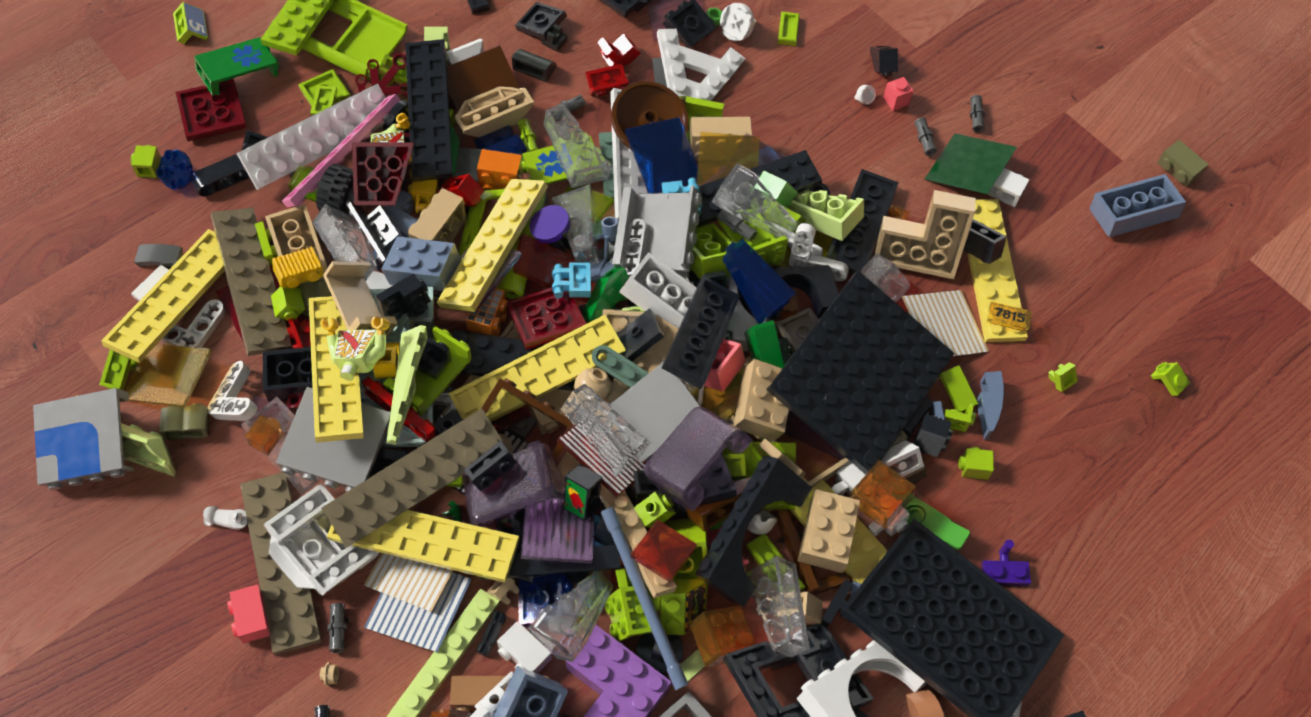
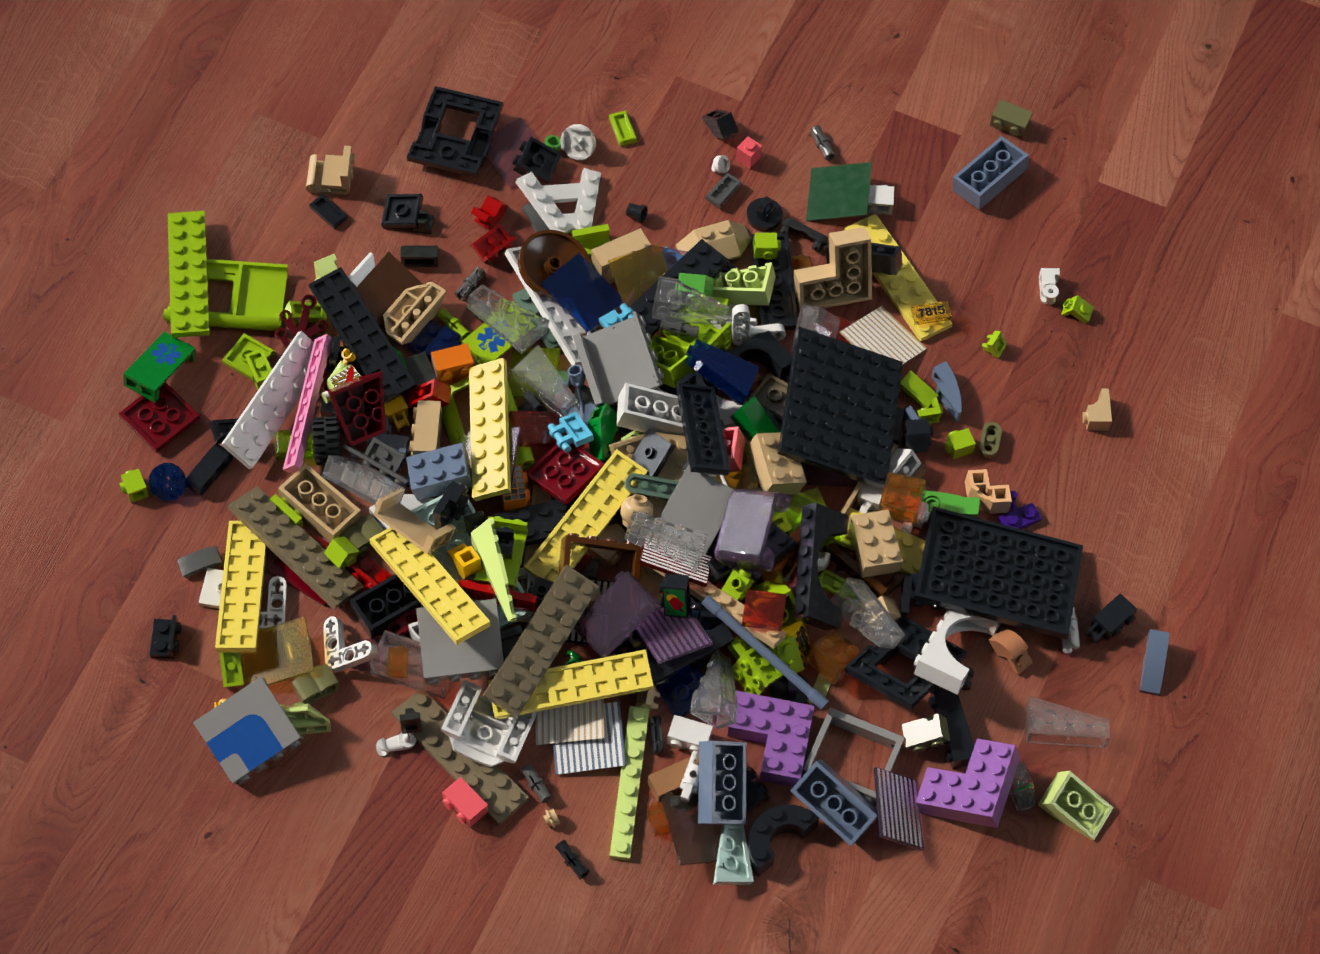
camera: 25 degrees left, 0 degrees up
panel [173,2,208,44] -> none
yellow brick [272,246,323,289] -> none
torso [321,317,390,381] -> none
black bracket [464,441,517,492] -> none
dark purple tile [529,205,571,243] -> none
light grey beam [623,219,649,277] -> none
tan tile [760,439,806,478] -> none
dark grey pin [914,118,937,156] -> none
none -> black bracket [150,615,181,659]
none -> pearl dark grey tile [400,708,422,734]
none -> black piece [626,203,648,223]
none -> tan wedge [676,220,751,260]
none -> dark grey plate [705,172,742,209]
none -> black tile [746,196,783,231]
none -> lime brick [753,233,781,259]
none -> black piece [780,218,828,253]
none -> light nougat brick [965,469,1012,514]
none -> olive plate [979,422,1002,458]
none -> white leg [1039,268,1060,305]
none -> tan arch [1082,389,1112,431]

